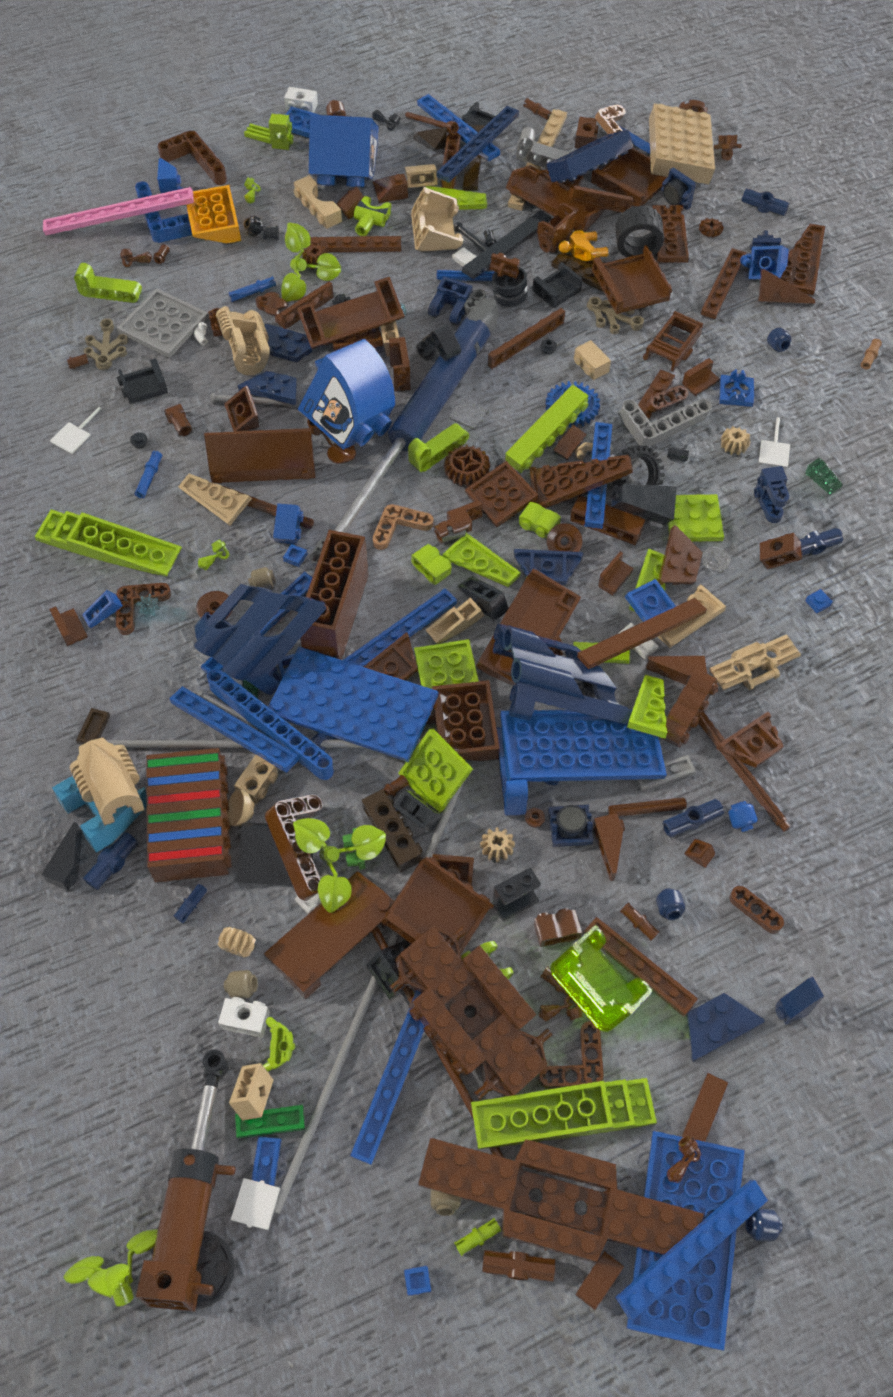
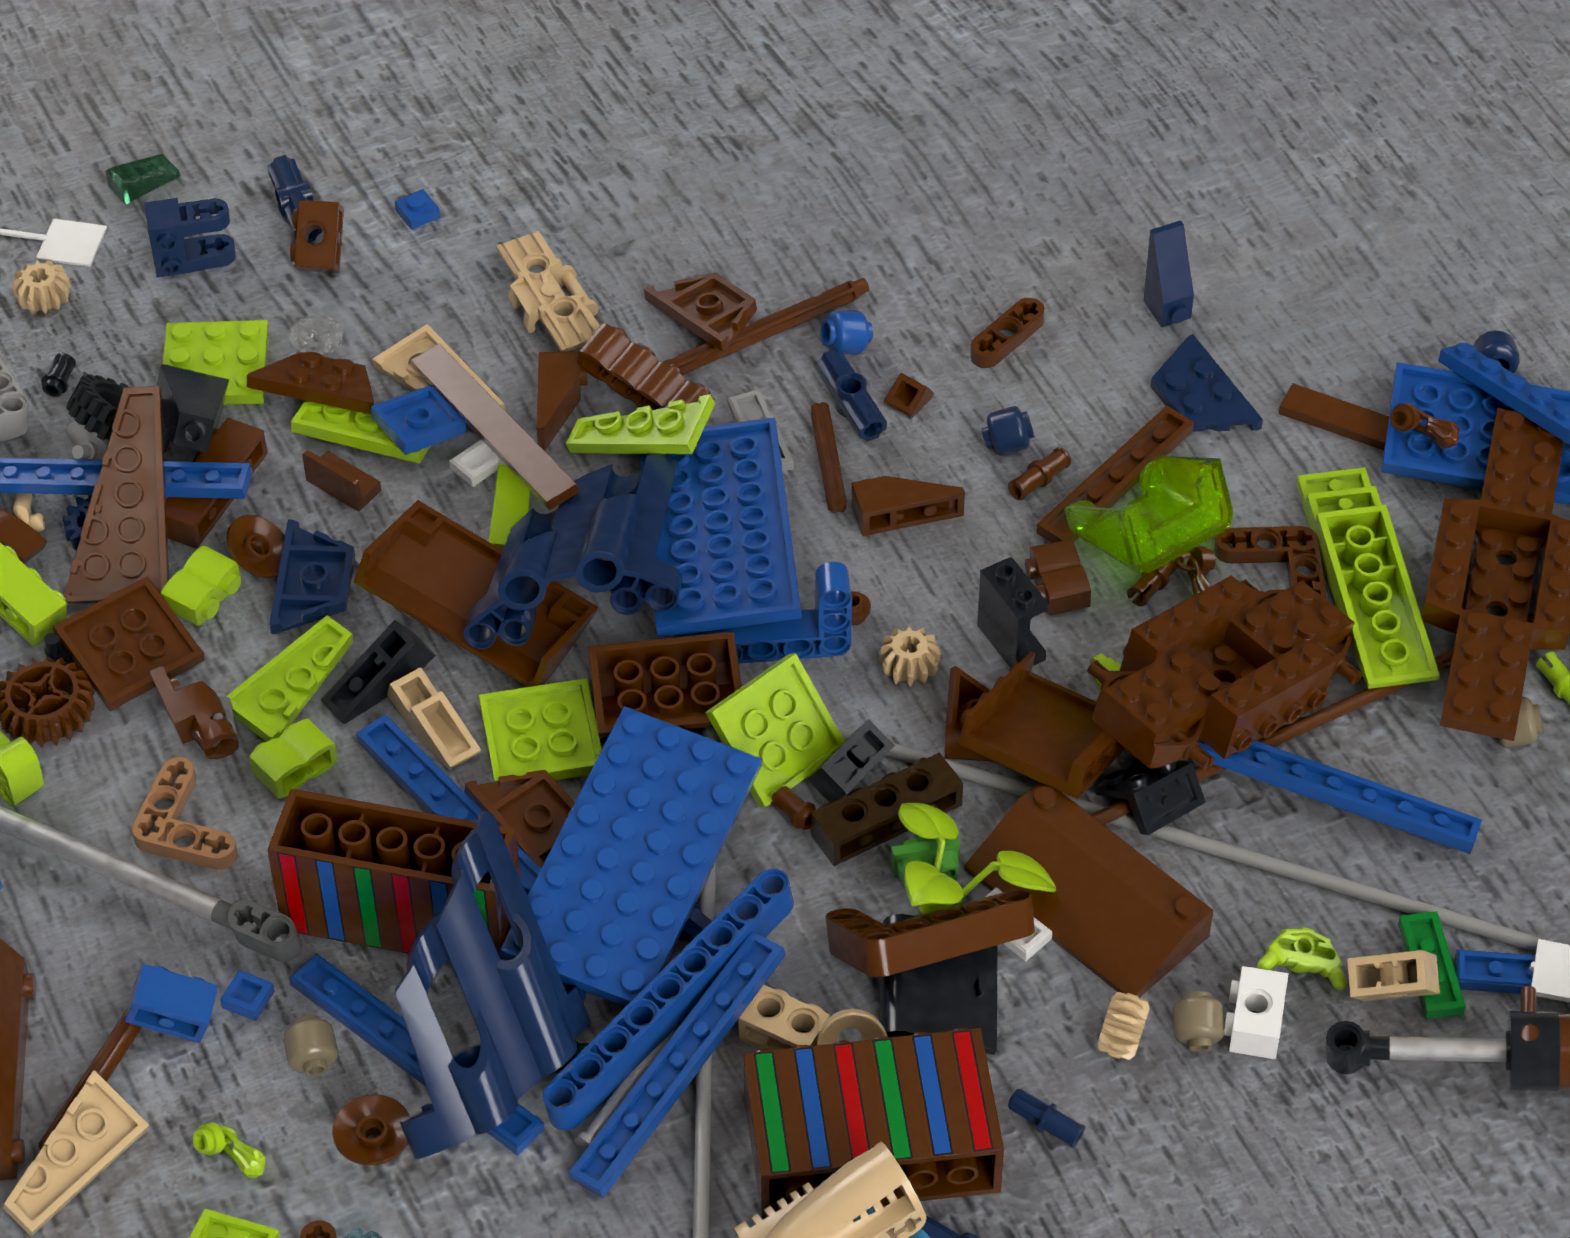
camera: 90 degrees left, 10 degrees down
piece [548,804,594,847] -> none

